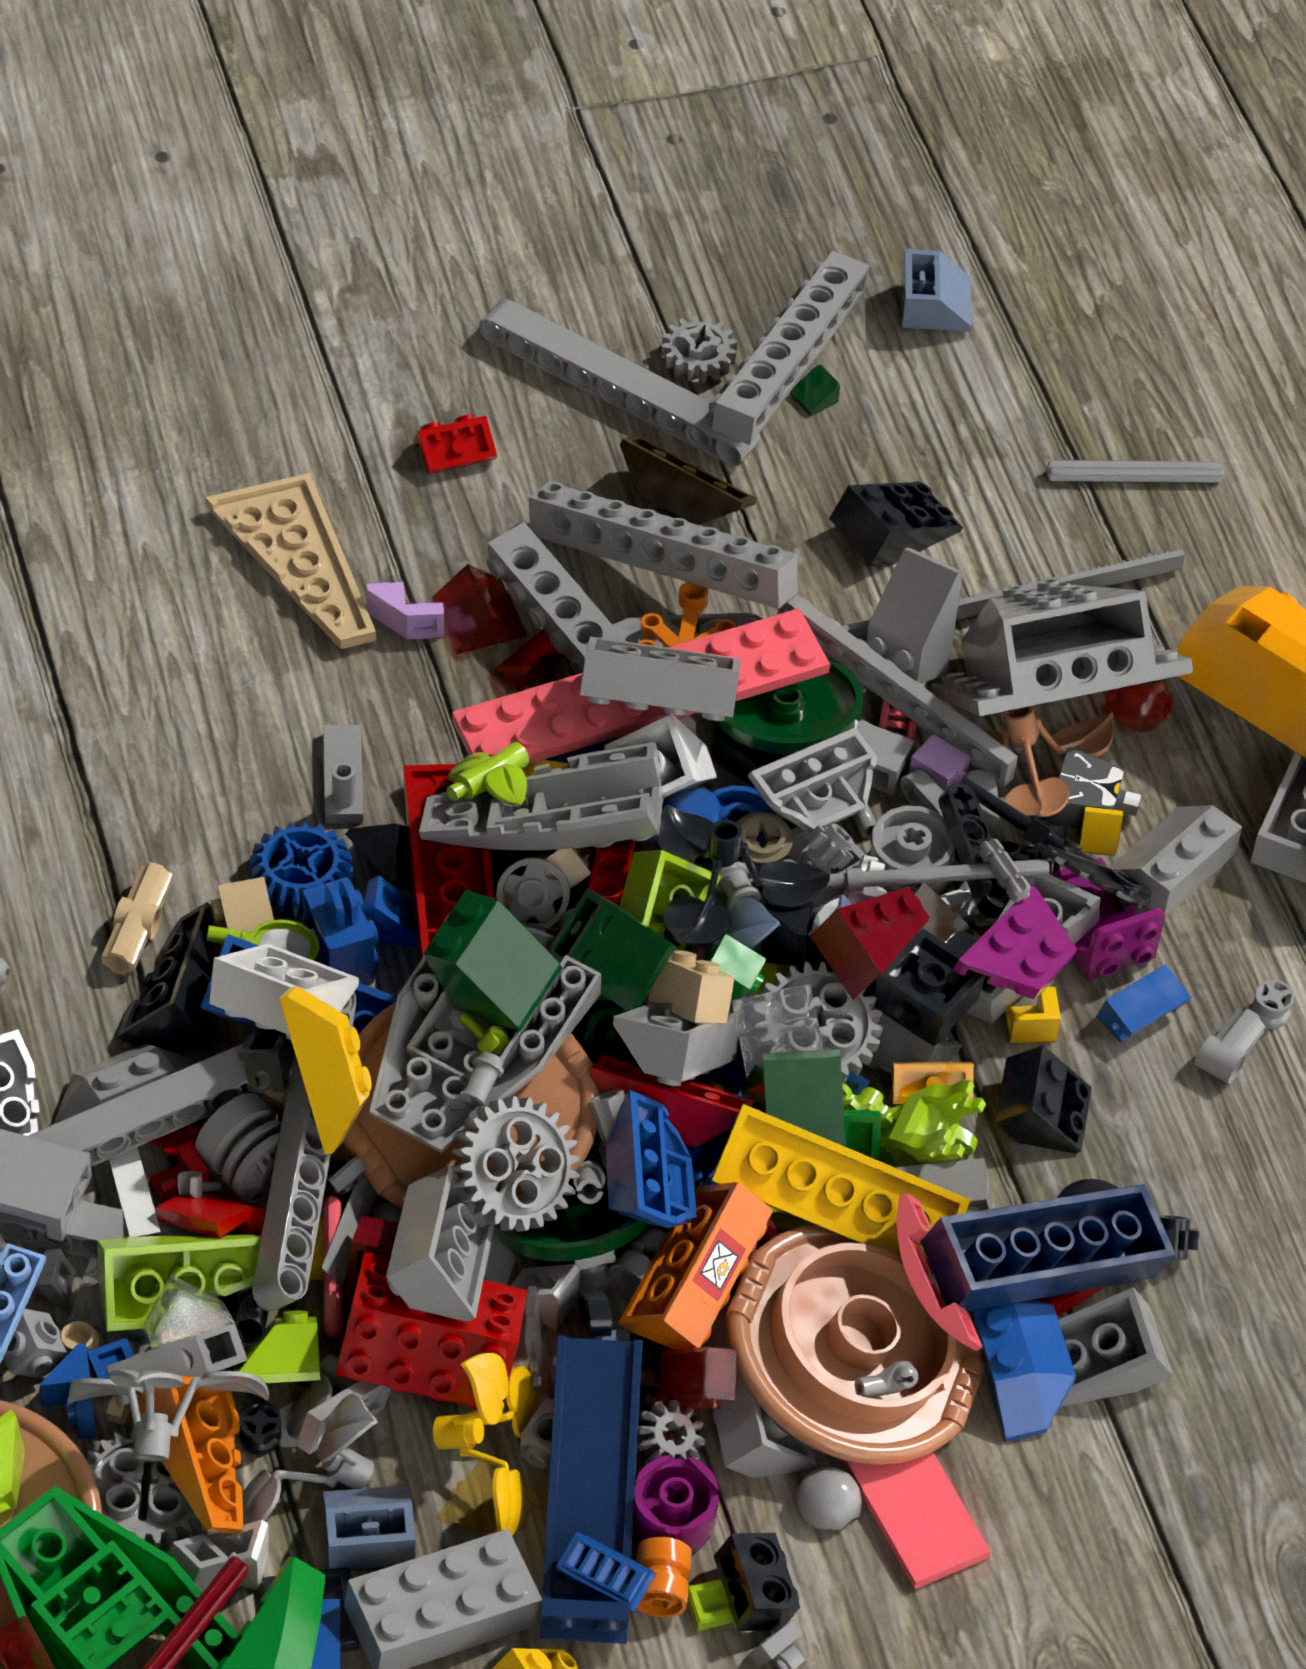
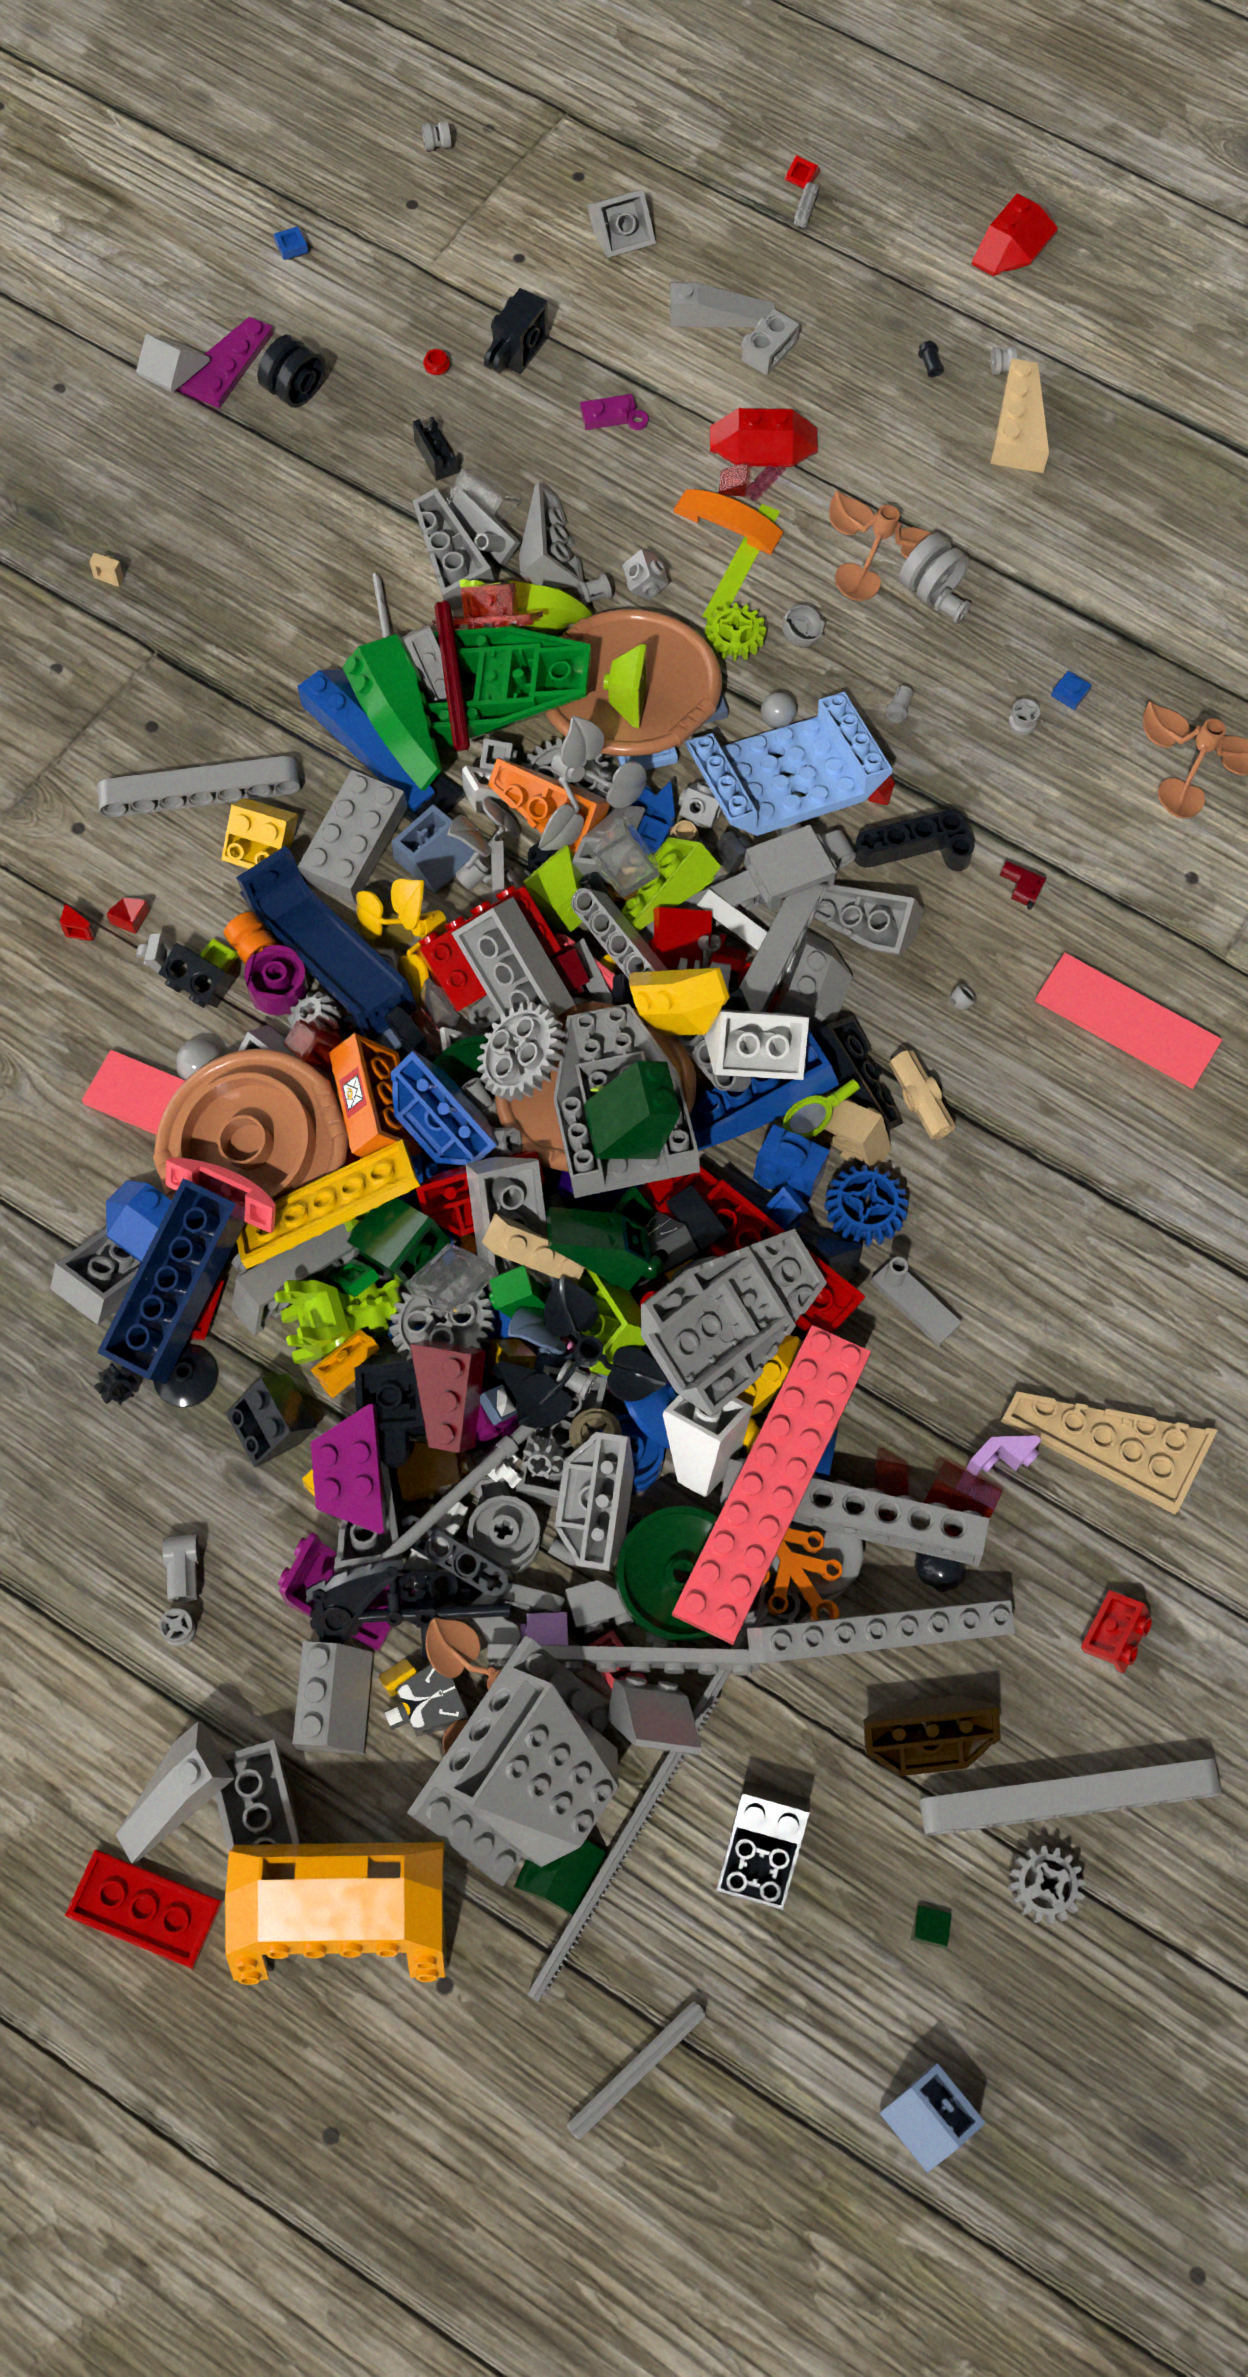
camera: 140 degrees right, 15 degrees up
lime plant [447,742,529,806] -> none
light grey pin [460,1052,504,1107] -> none
blue slope [557,1532,656,1611] -> none
light grey brick [580,637,741,721] -> none
light grey brick [710,251,870,445] -> none
light grey arm [854,1361,918,1398] -> none
light grey axle [980,838,1031,903] -> none
blue hinge [1096,964,1192,1043] -> none

